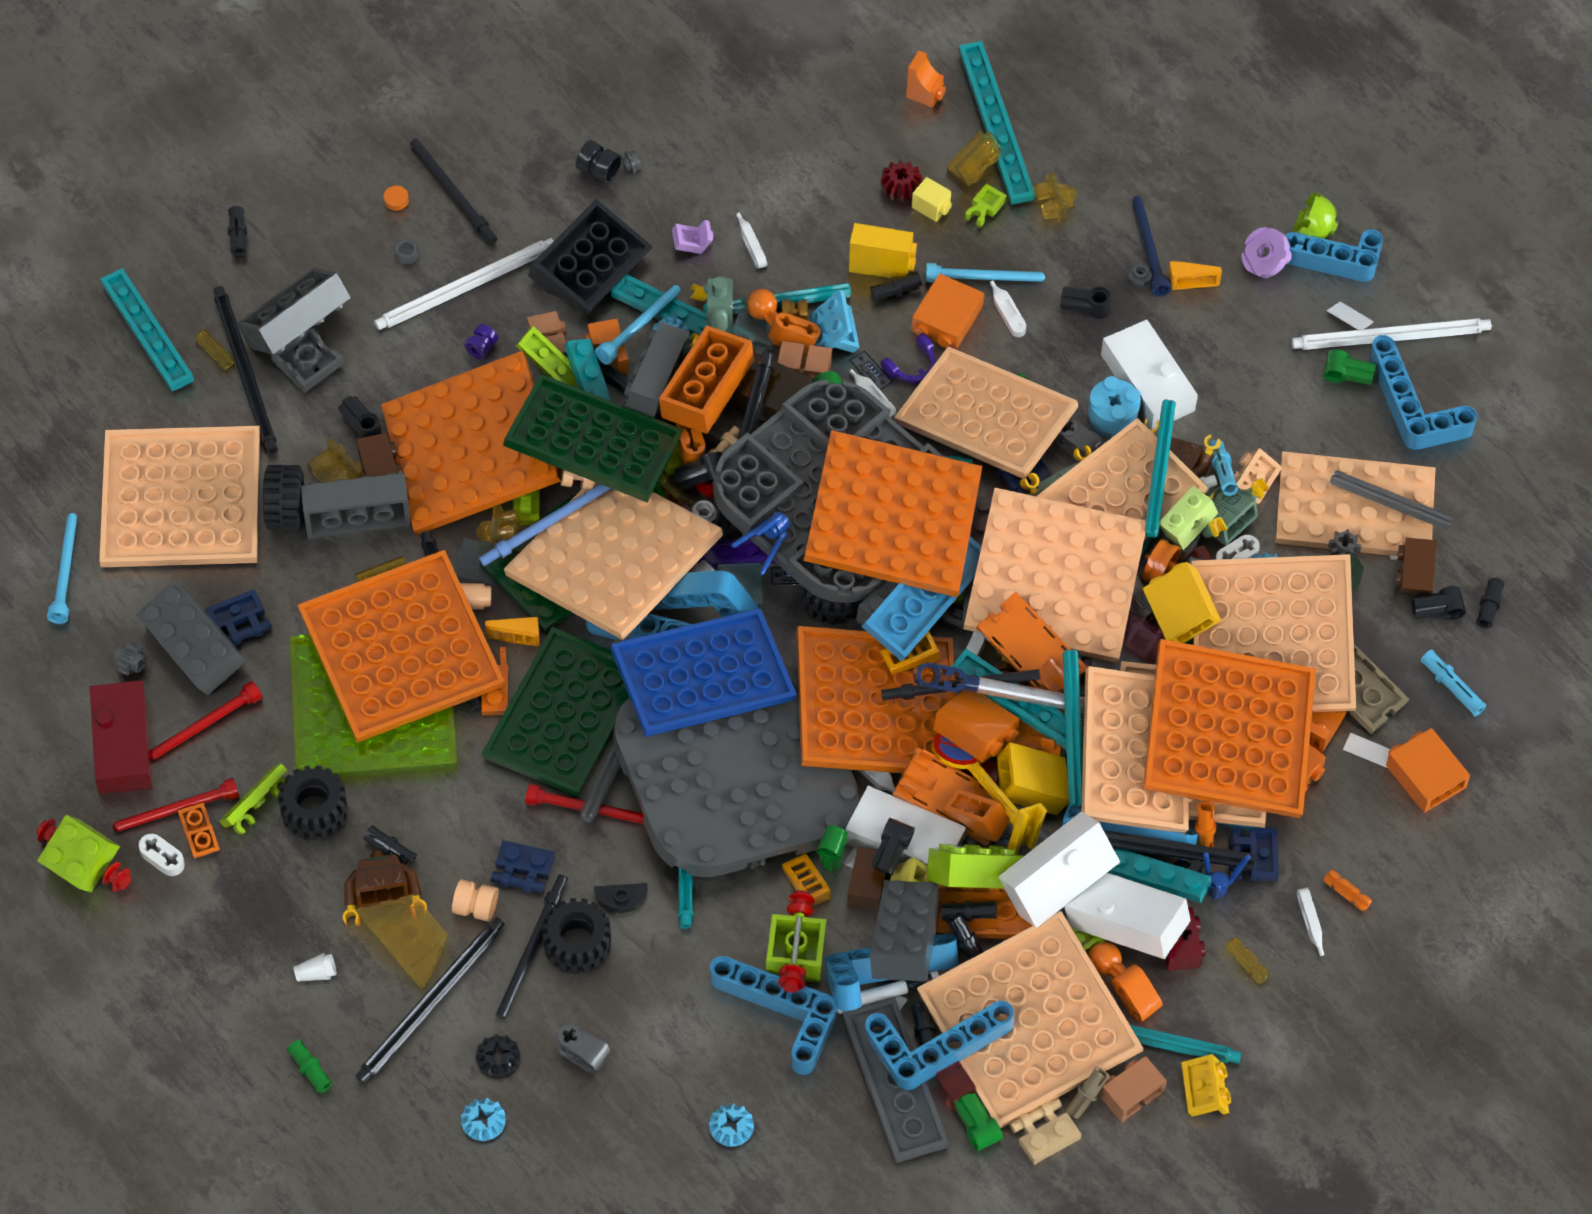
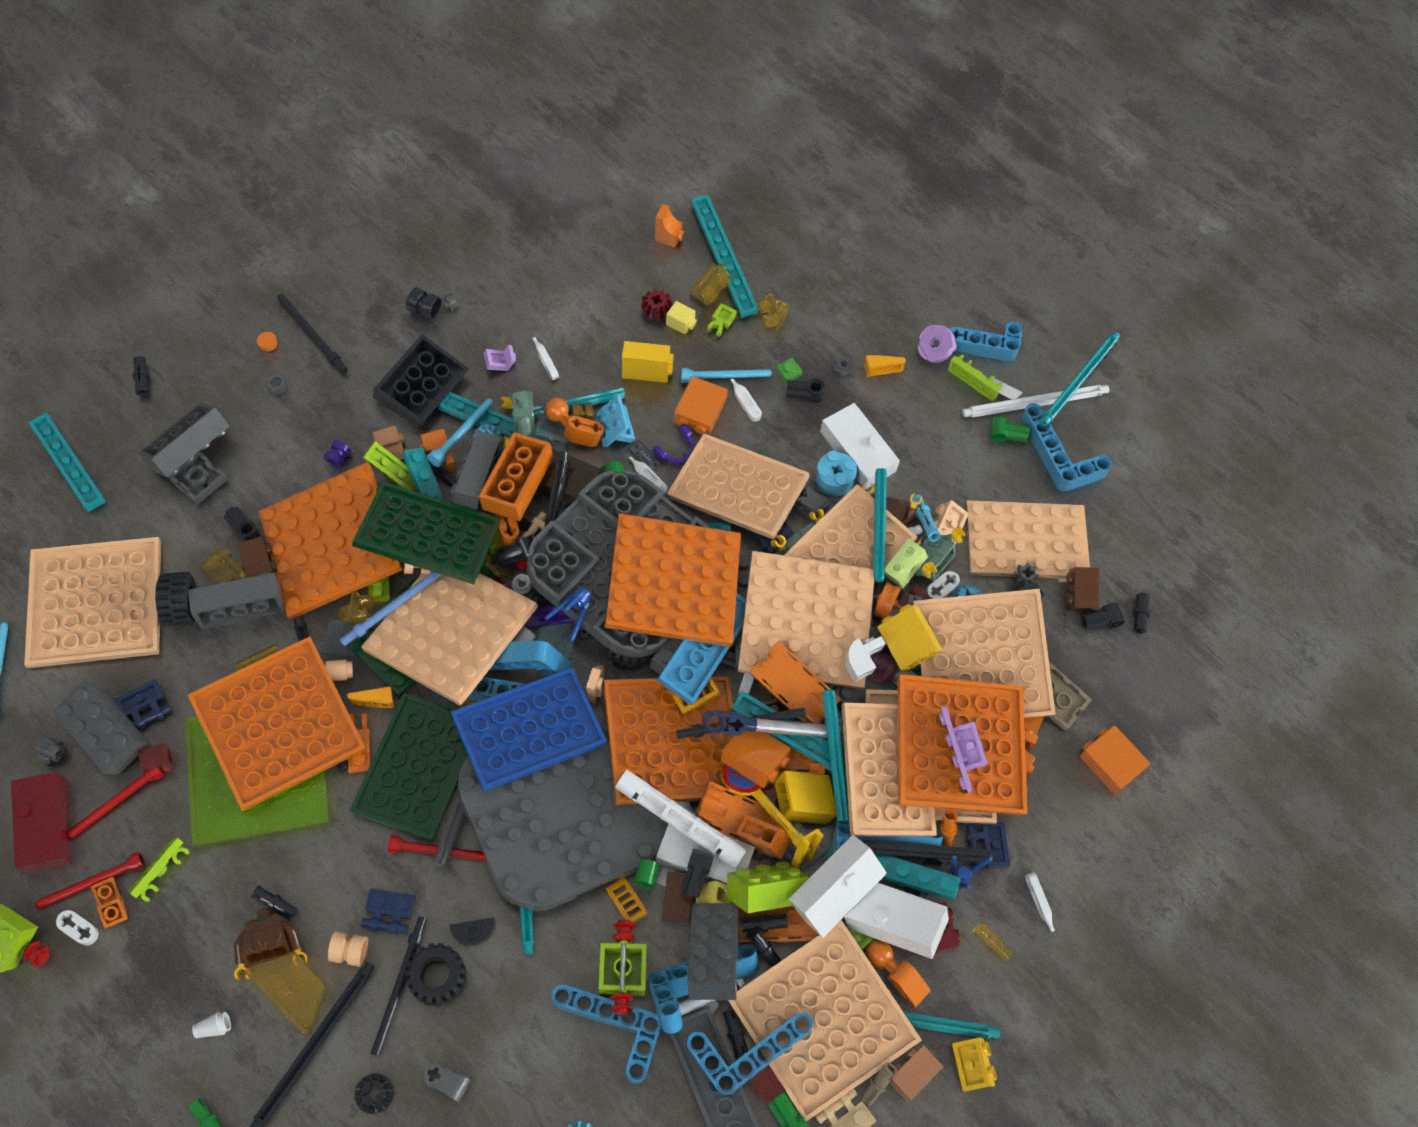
camera: 10 degrees left, 5 degrees up
clear yellow axle [195,329,234,369] -> none
black piece [213,286,278,454] -> none
black tyre [278,765,348,840] -> none
white piece [374,238,554,331] -> none
nougat piece [778,341,832,380] -> none
black pin [870,271,923,302] -> none
dark blue piece [1133,196,1172,297] -> none
lime cylinder [1292,192,1338,239] -> none
orange axle [1323,870,1372,911] -> none
dark grey axle [1330,470,1453,530] -> none
white sticker [1343,733,1390,768] -> none
medium azure pin [1420,649,1487,717] -> none
none -> clear red panel [138,743,174,772]
none -> light nougat wing [586,664,607,704]
none -> white piece [615,770,747,868]
none -> bright green plate [776,358,803,384]
none -> white brick [845,636,886,683]
none -> lavender bracket [939,706,988,793]
none -> lime plate [948,354,1003,402]
none -> teal piece [1040,331,1120,426]

